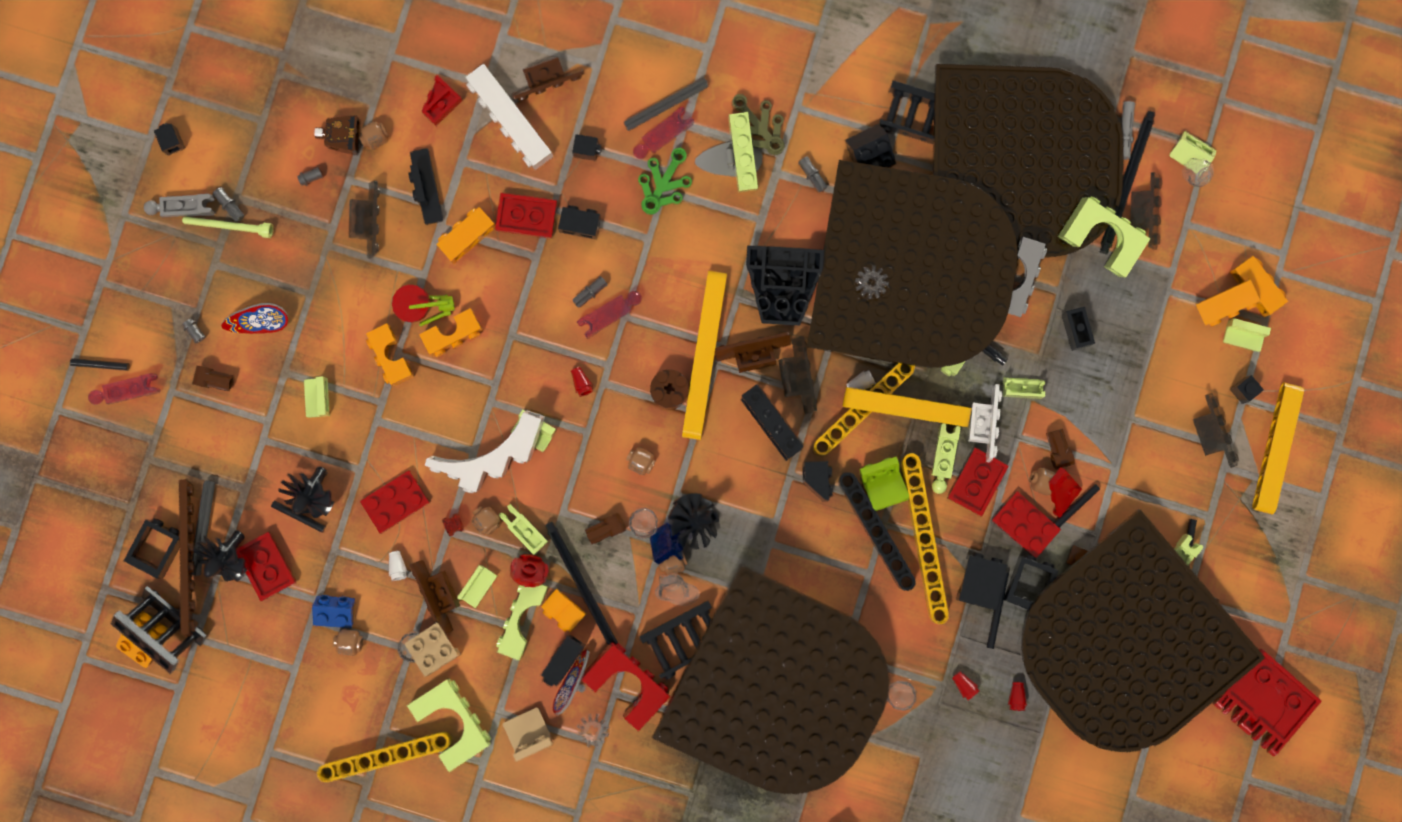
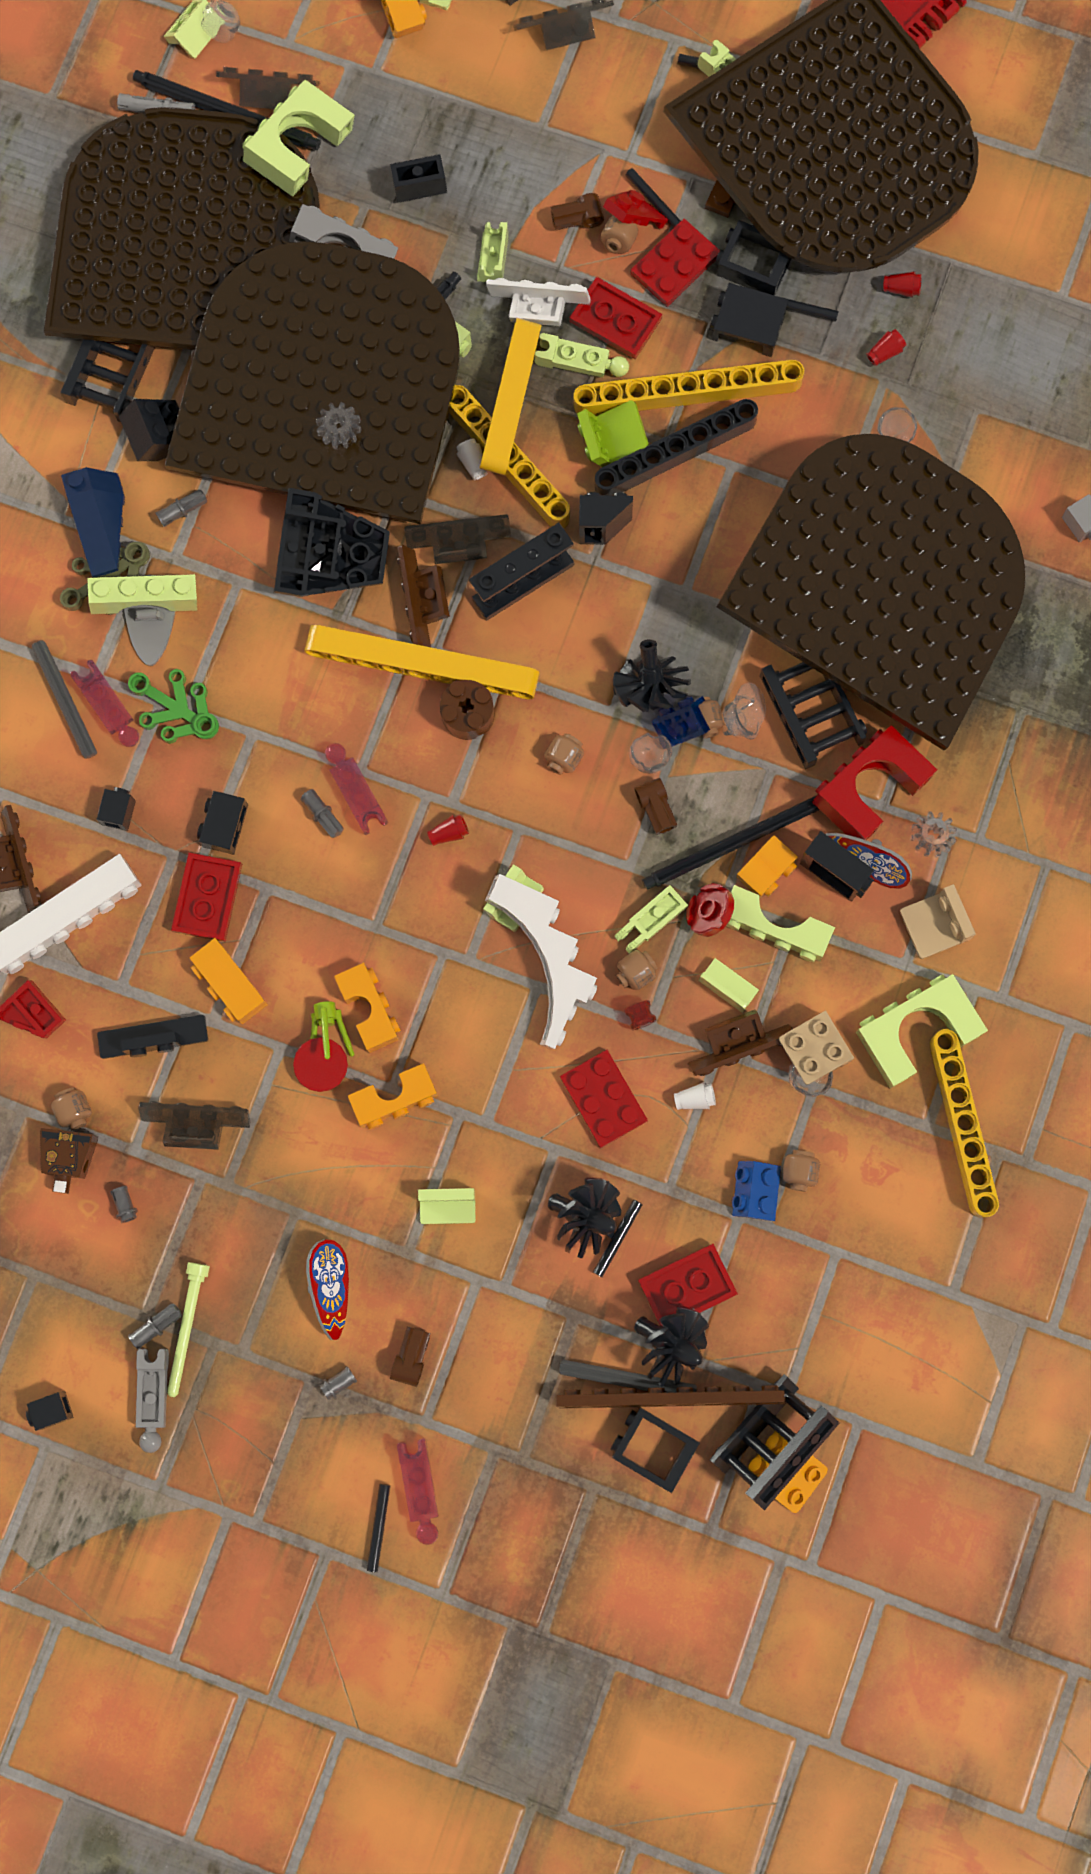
camera: 80 degrees left, 5 degrees down
none -> dark blue wedge [61,467,125,578]

